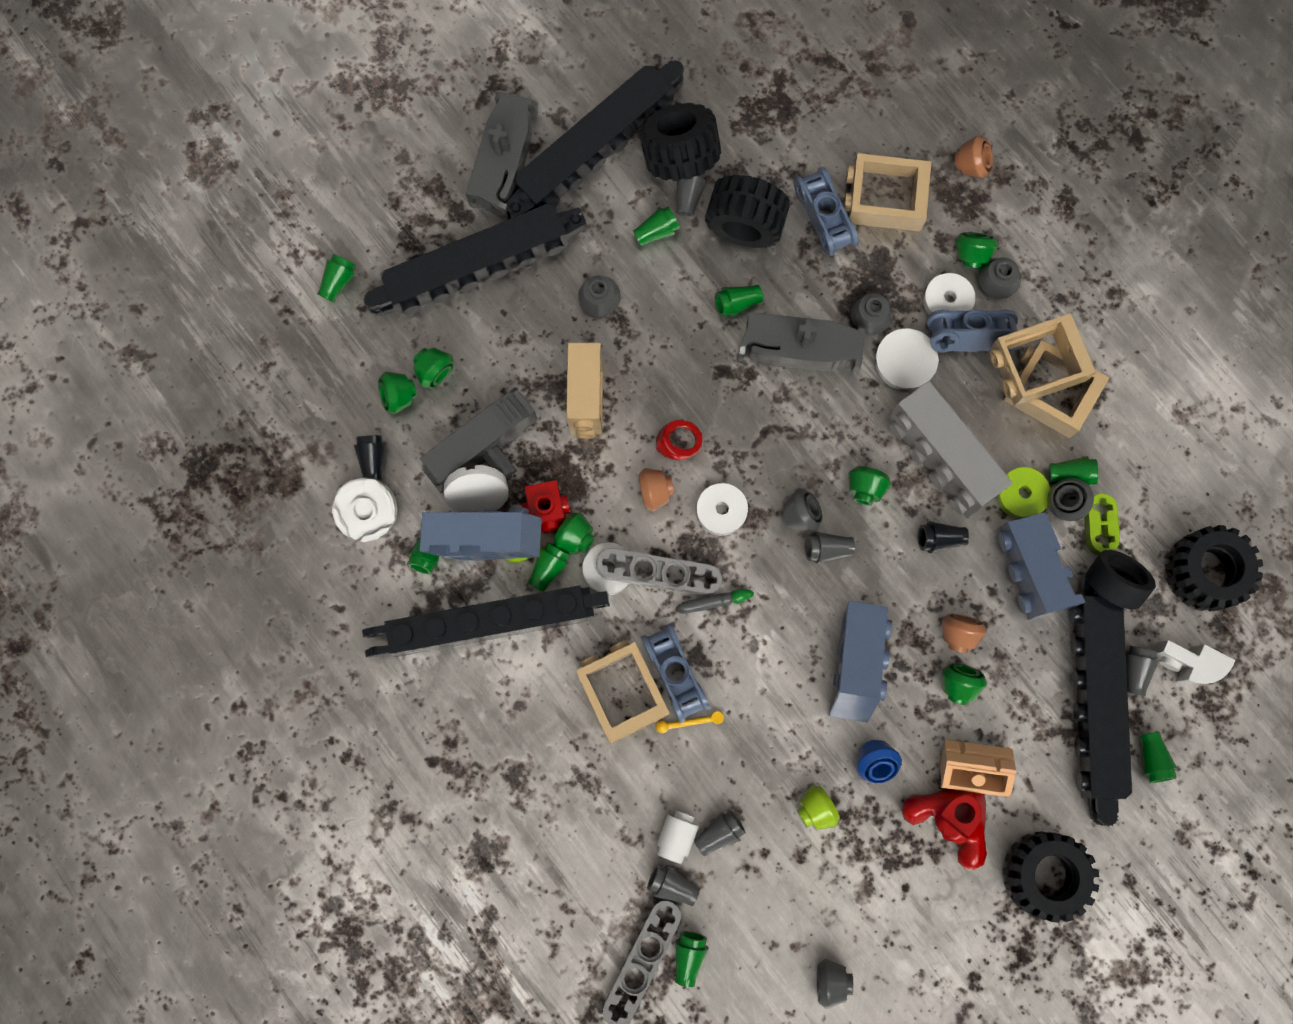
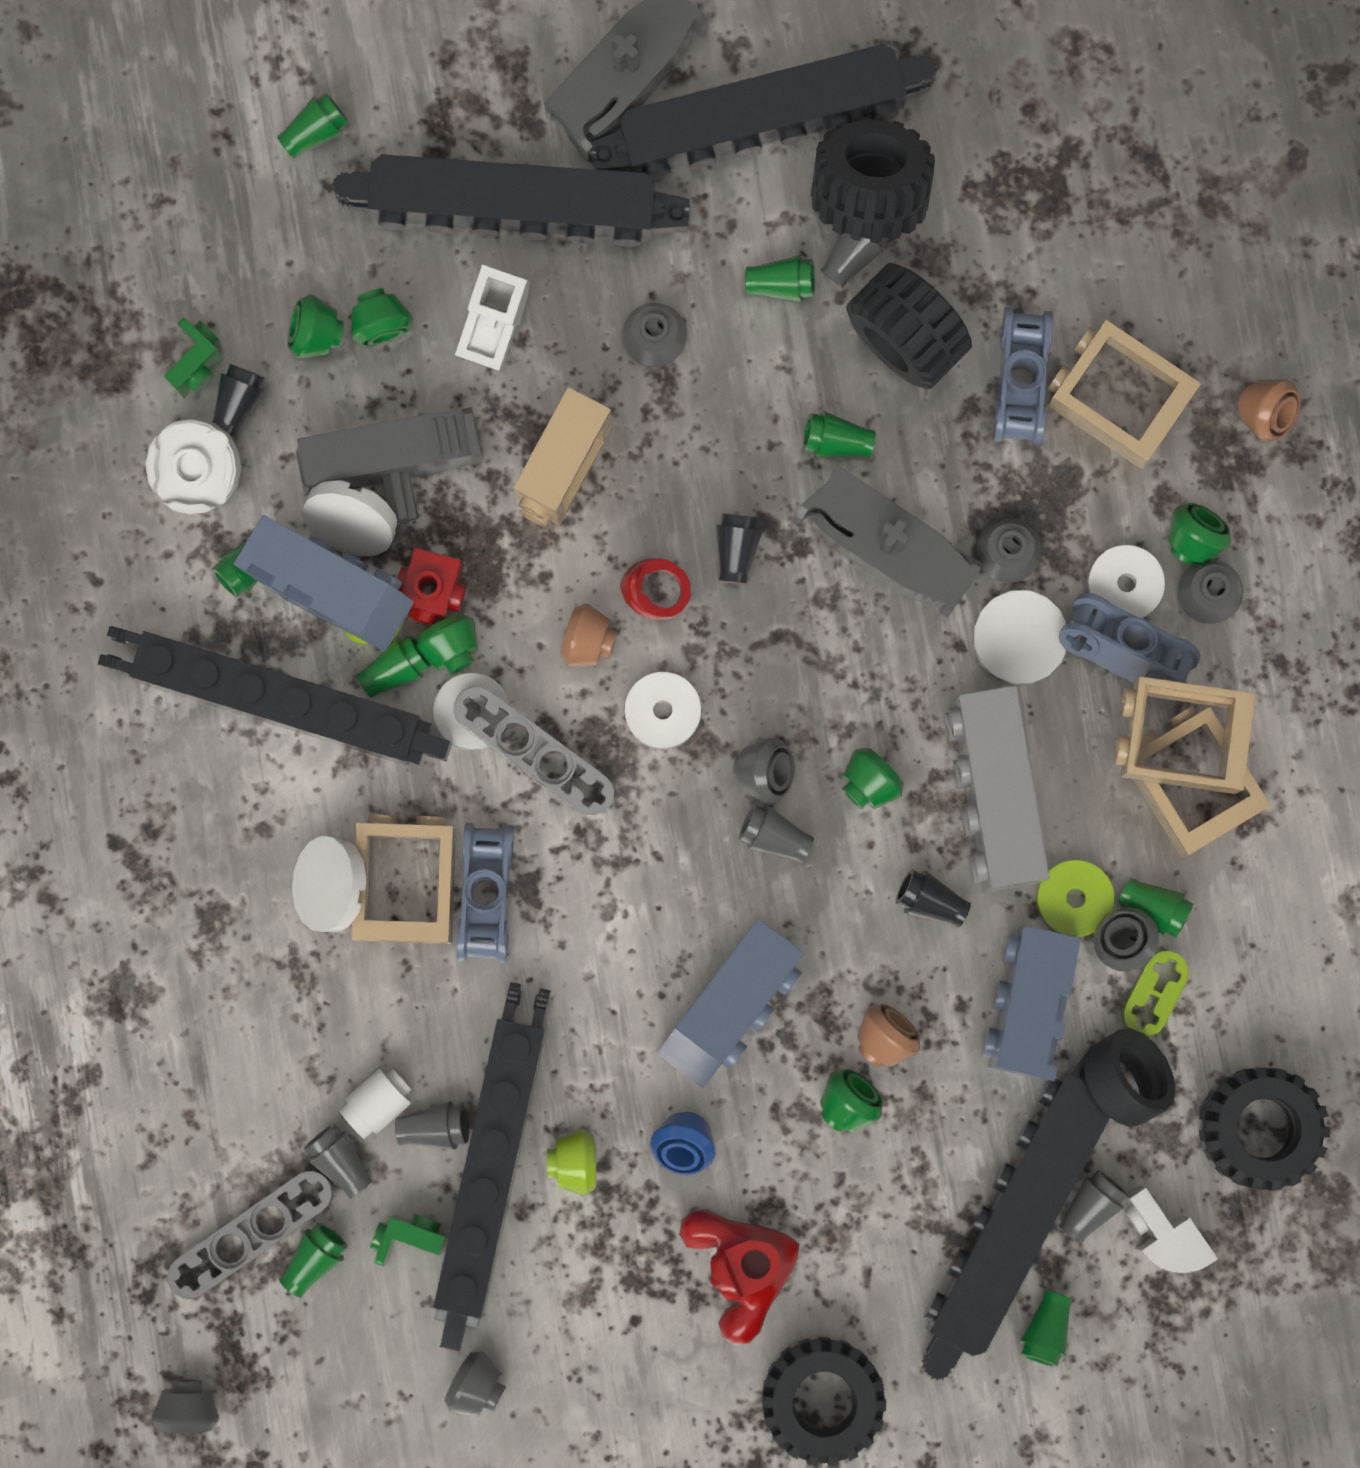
camera: 25 degrees right, 5 degrees up
yellow hinge [656,711,724,733] -> none
dark grey piece [675,589,754,614] -> none
light nougat brick [939,739,1016,797] -> none
none -> green bracket [163,317,223,398]
none -> white tile [292,836,367,933]
none -> green bracket [370,1213,449,1266]
none -> black hinge [433,982,551,1351]
none -> white brick [455,264,530,371]
none -> black cone [716,513,763,583]

